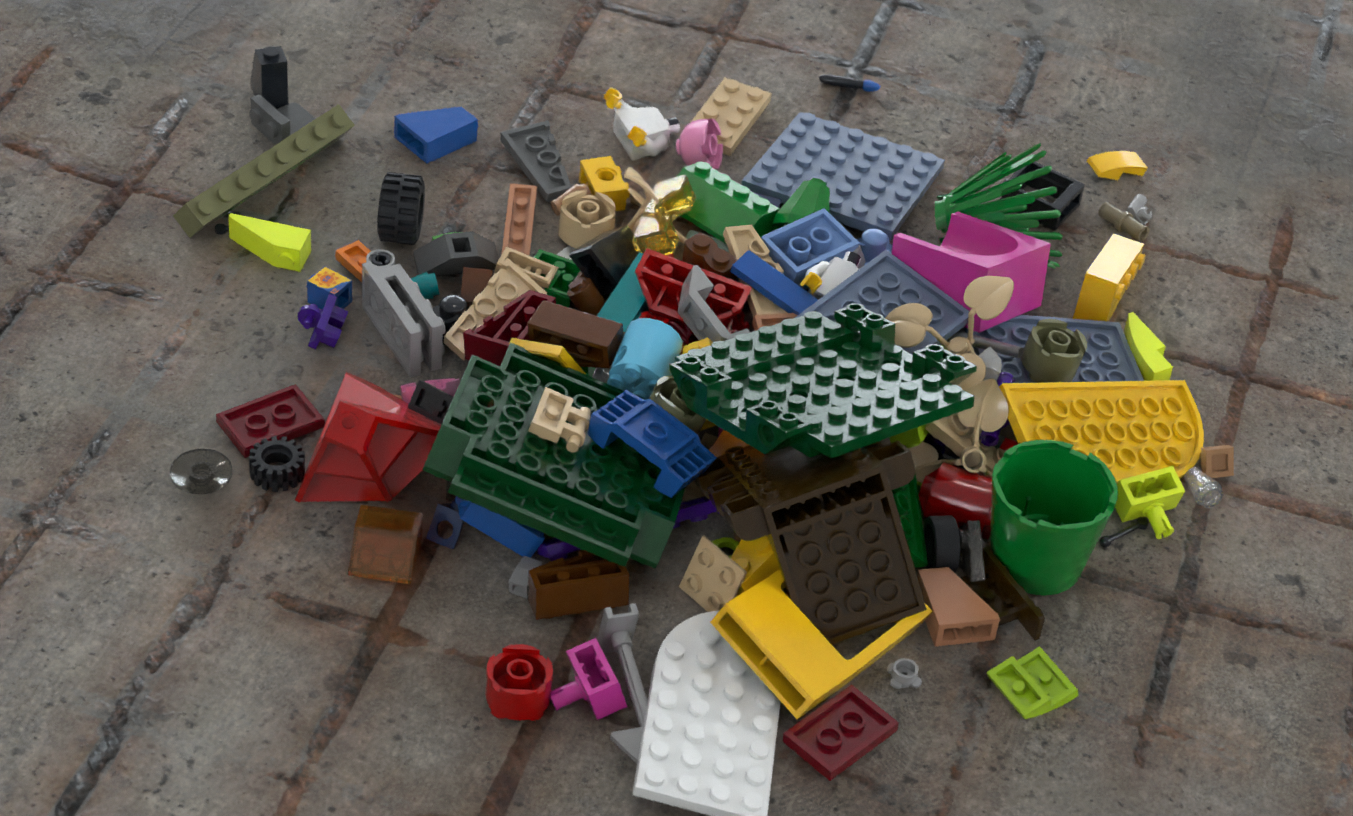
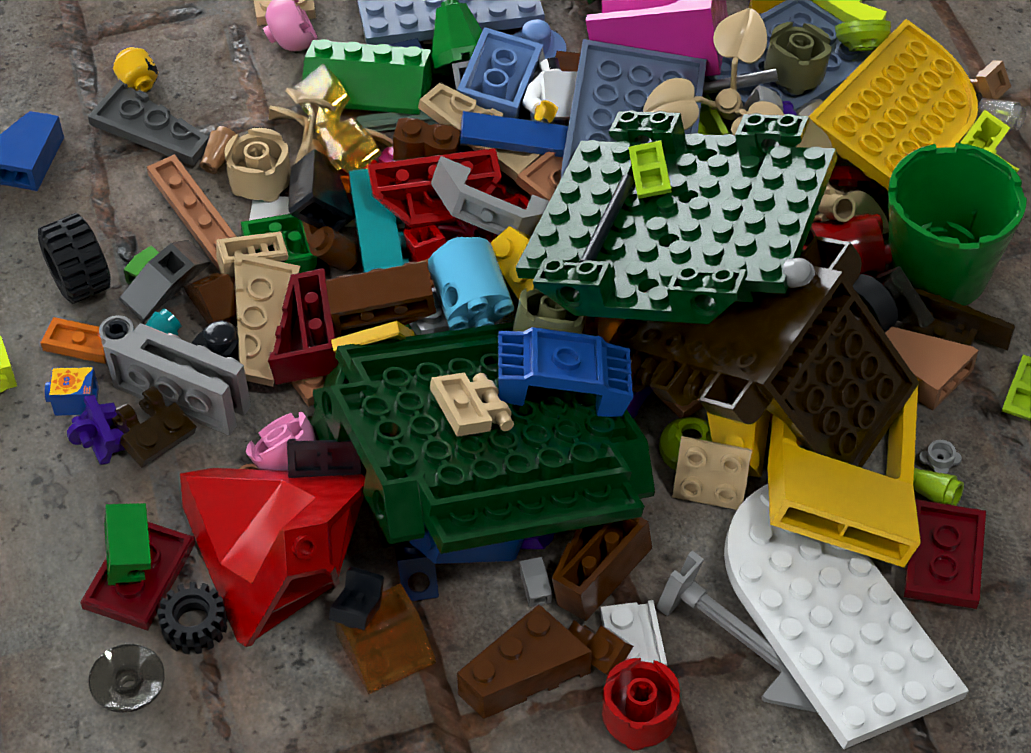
camera: 30 degrees left, 10 degrees up
dark pink brick [551,638,627,720] -> none
yellow brick [579,156,630,211] -> none
white torso [604,88,680,161] -> none
none -> green hinge [104,503,151,585]
none -> dark brown plate [112,386,197,468]
none -> yellow head [113,47,158,92]
none -> black bracket [329,567,384,630]
none -> reddish brown wedge [457,604,592,719]
none -> reddish brown plate [568,620,634,675]
none -> black bar [579,174,634,263]
none -> white plate [600,600,667,666]
none -> lime slope [628,140,672,199]
none -> light grey hinge [783,258,815,288]
none -> lime piece [835,20,891,52]
none -> lime cone [913,468,964,506]

